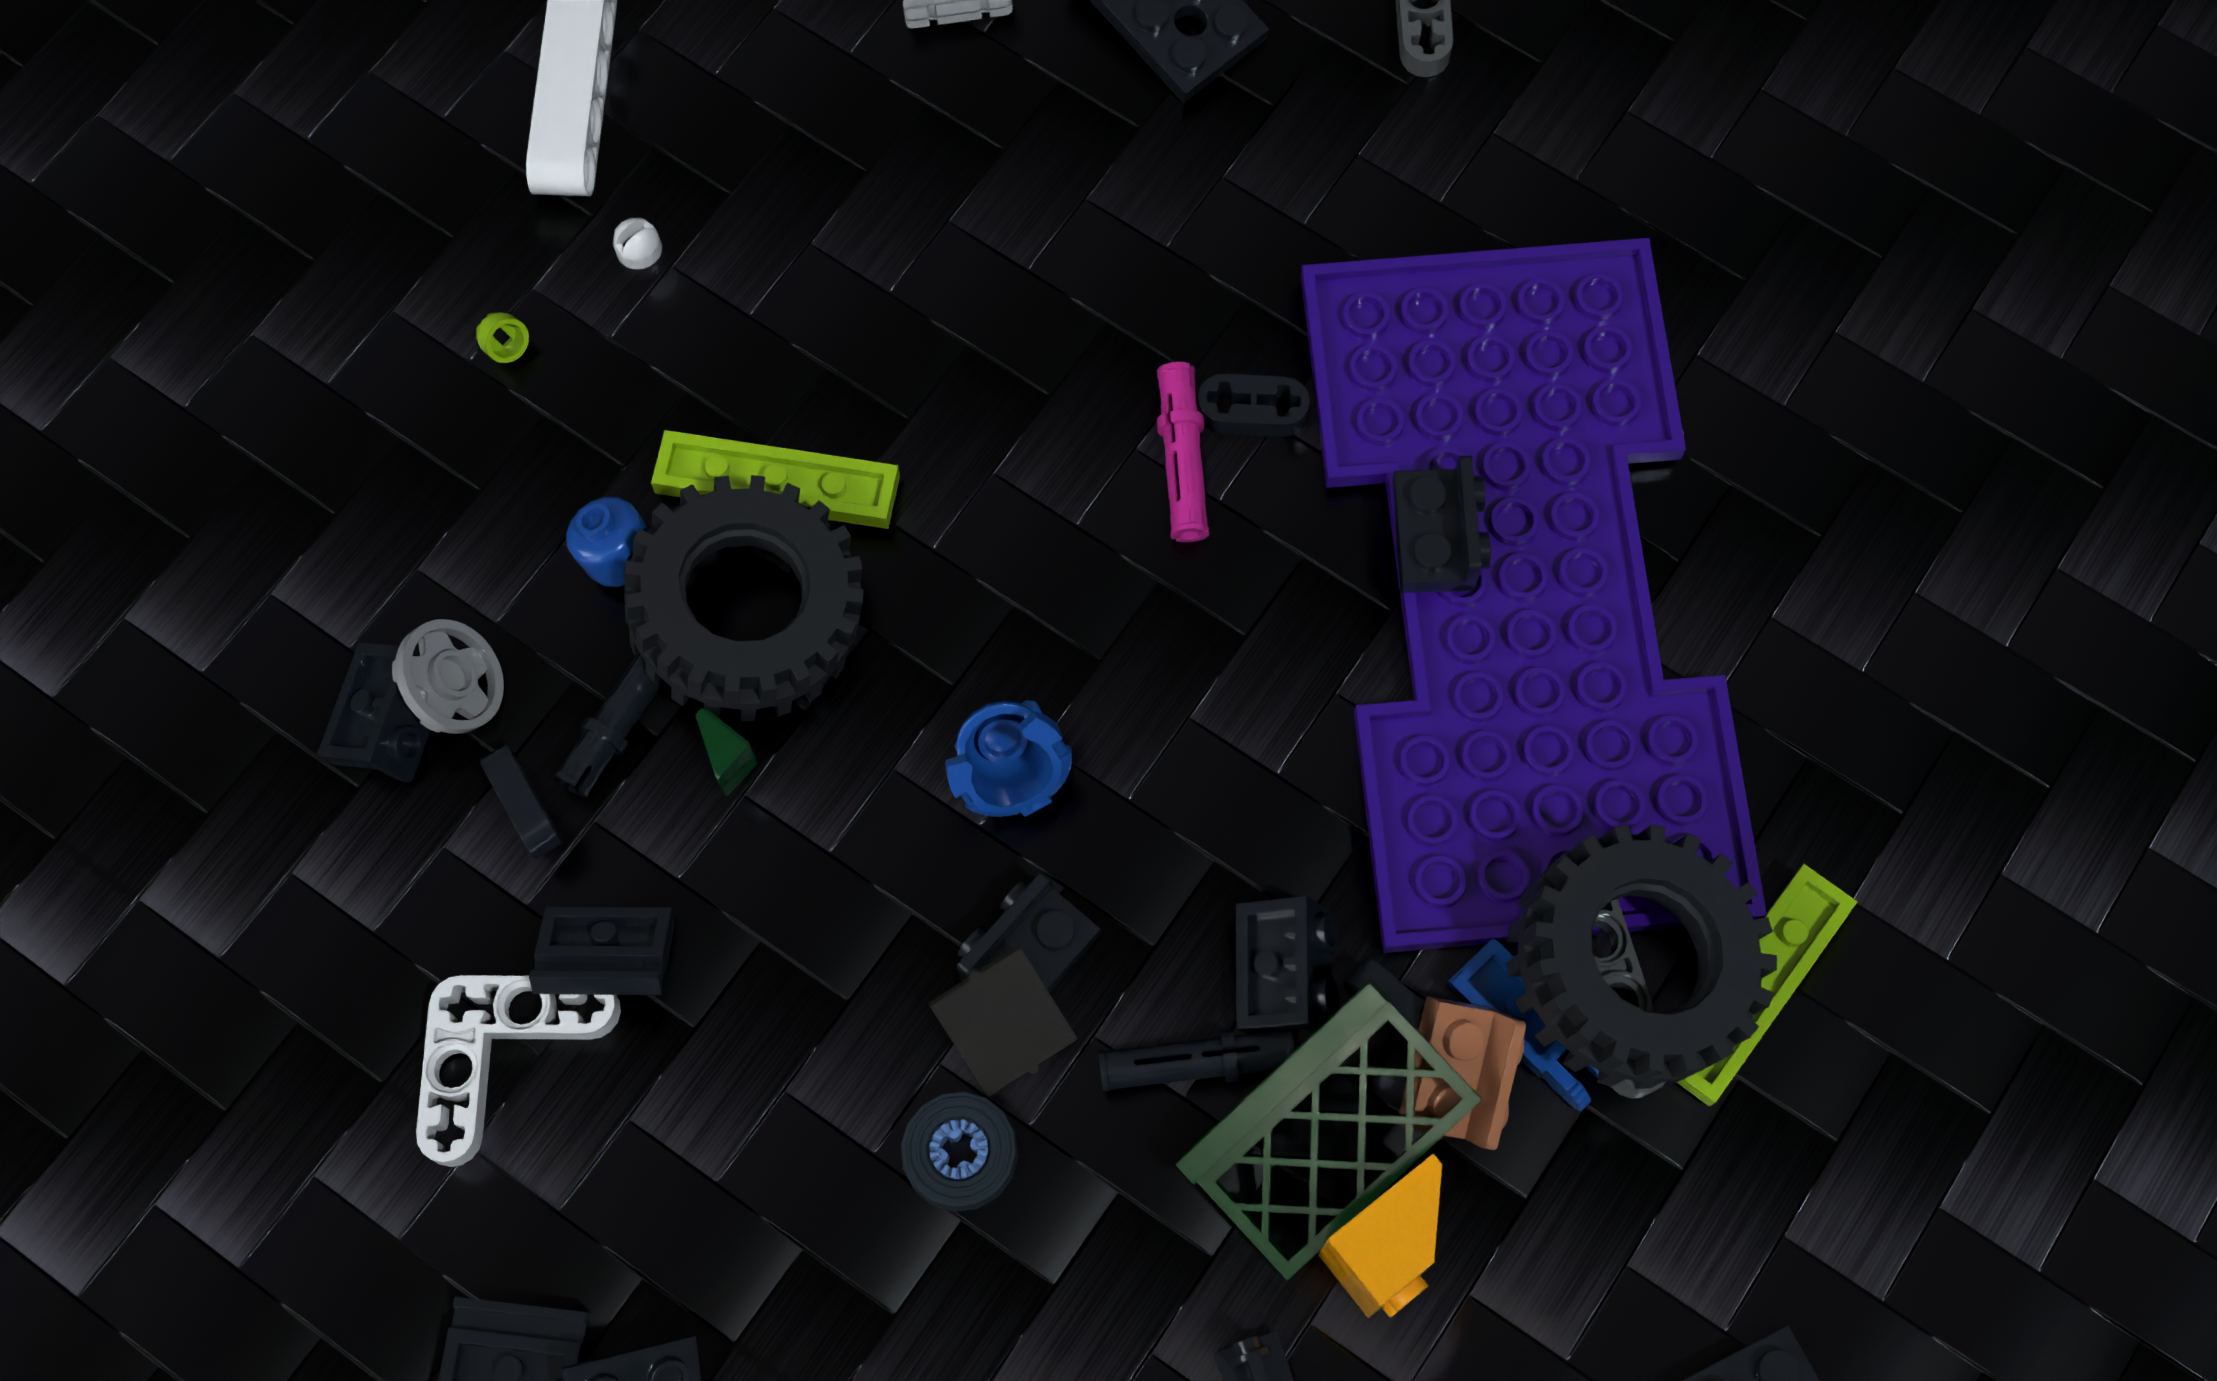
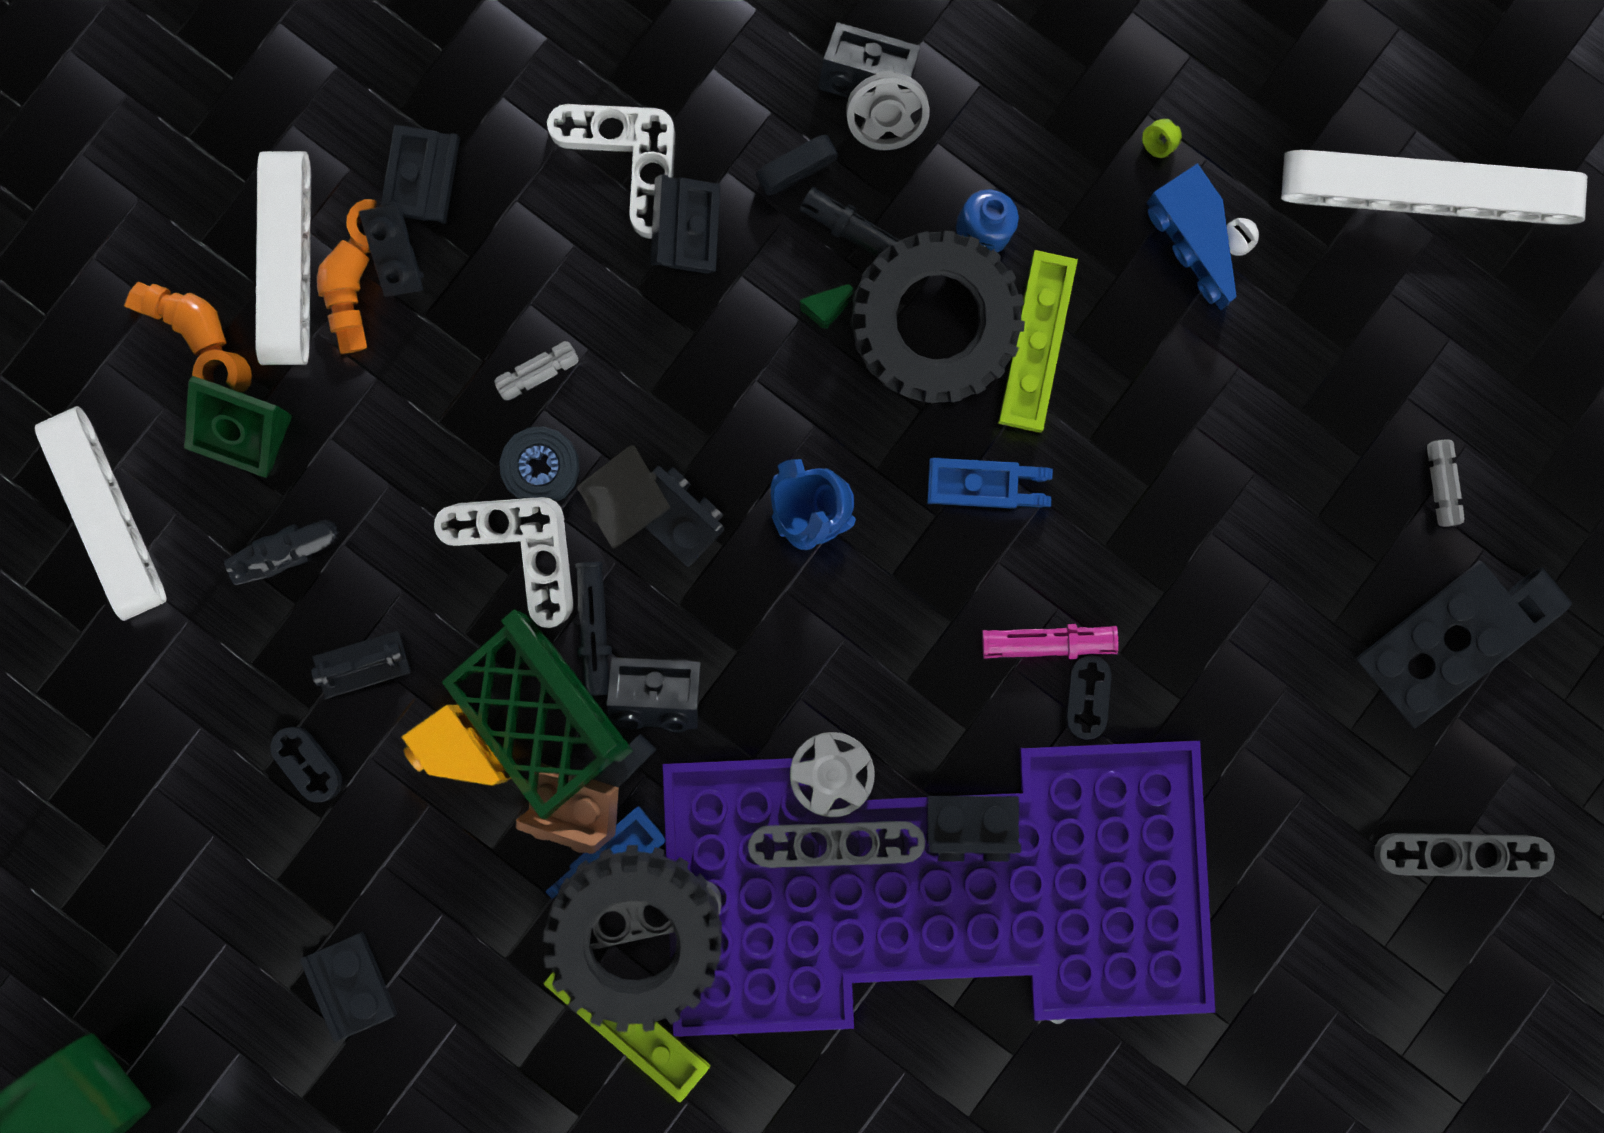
camera: 90 degrees right, 15 degrees up
none -> white beam [434,497,573,628]
none -> light grey axle [494,341,578,400]
none -> dark grey beam [748,821,925,868]
none -> light grey wheel [790,732,875,817]
none -> blue hinge [927,458,1053,509]
none -> blue slope [1147,163,1237,310]

